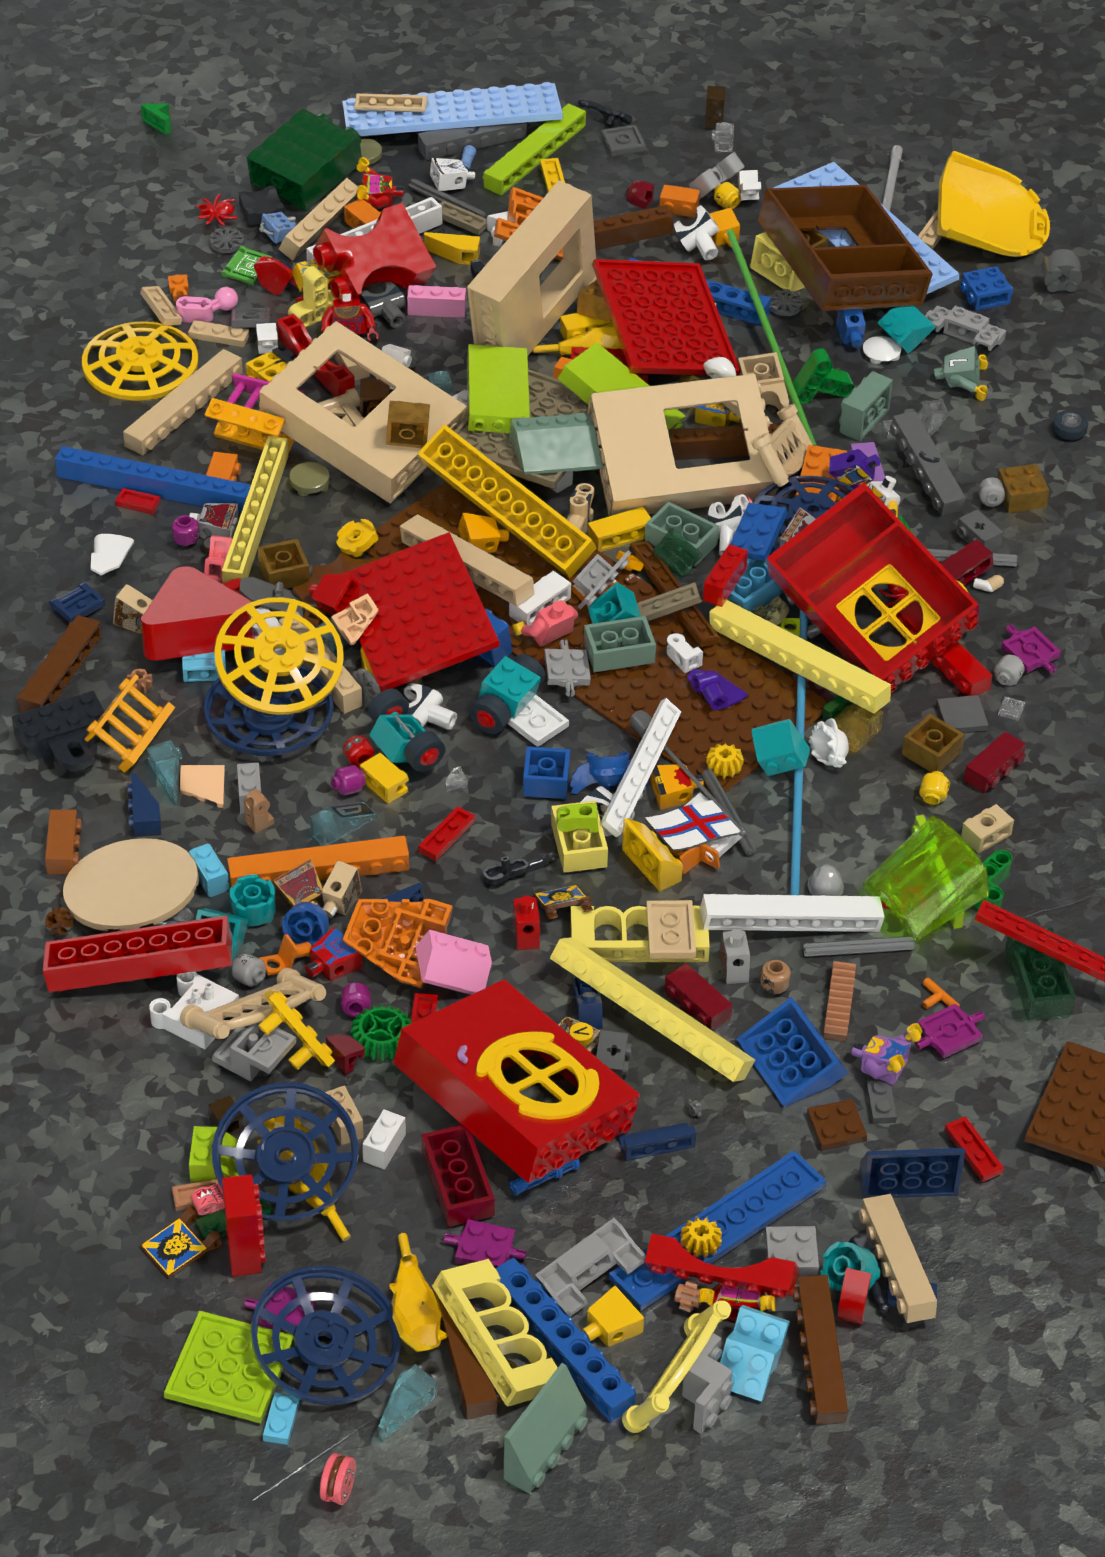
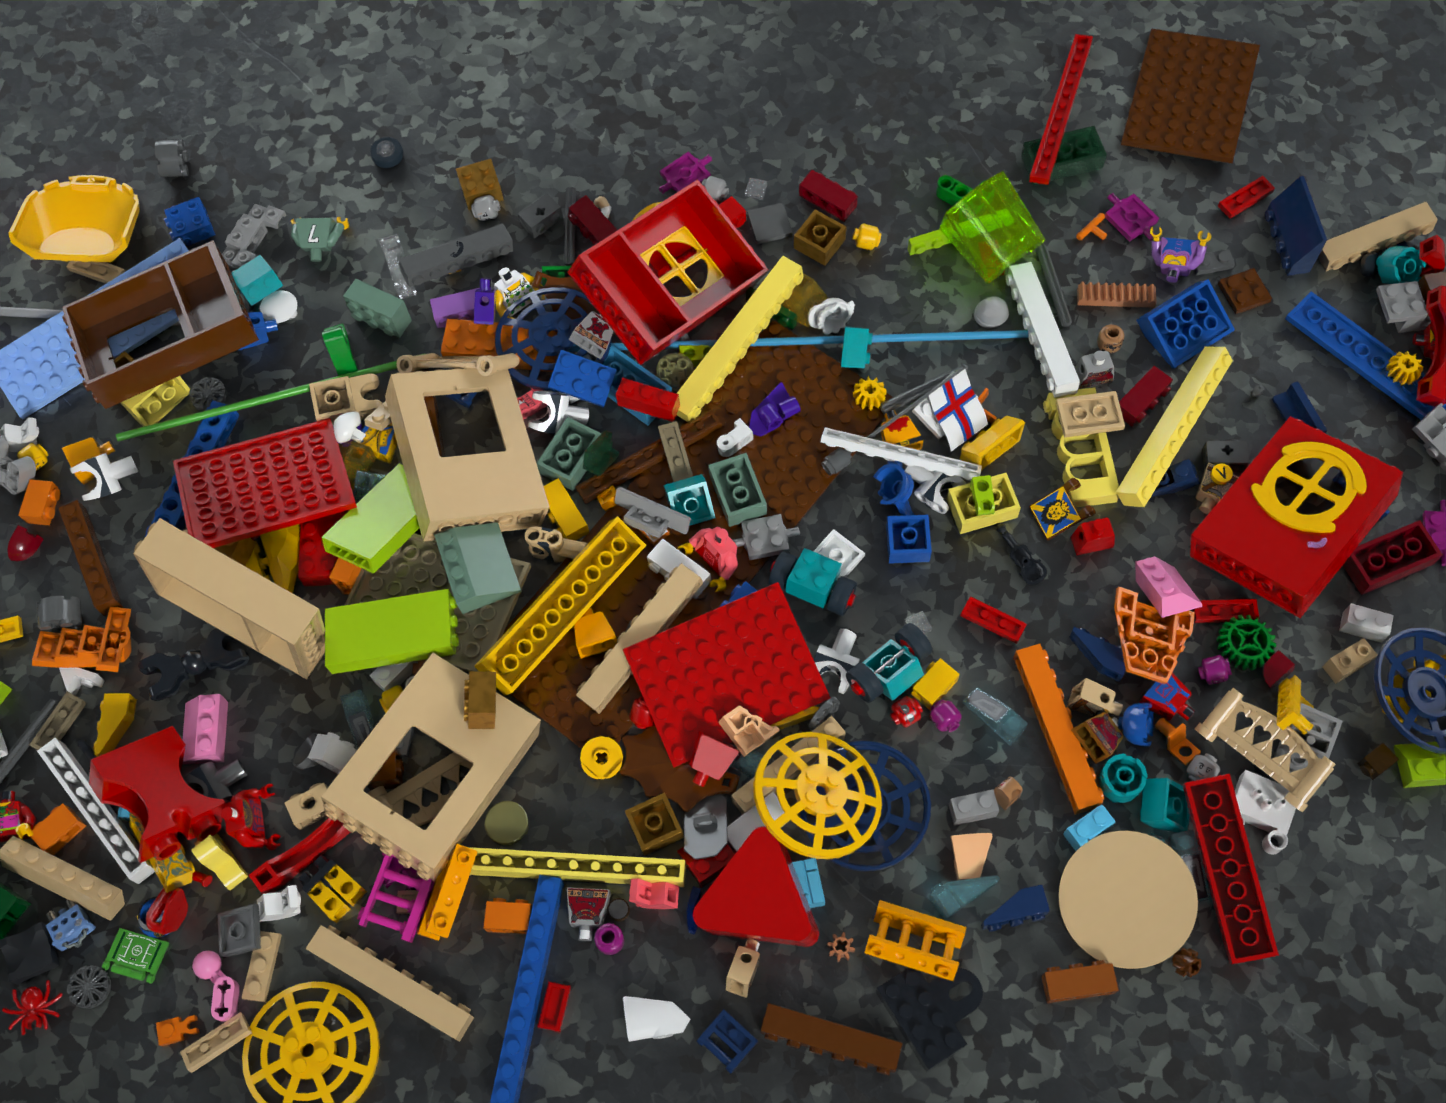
camera: 90 degrees left, 20 degrees up
tan brick [961,804,1014,854] -> none

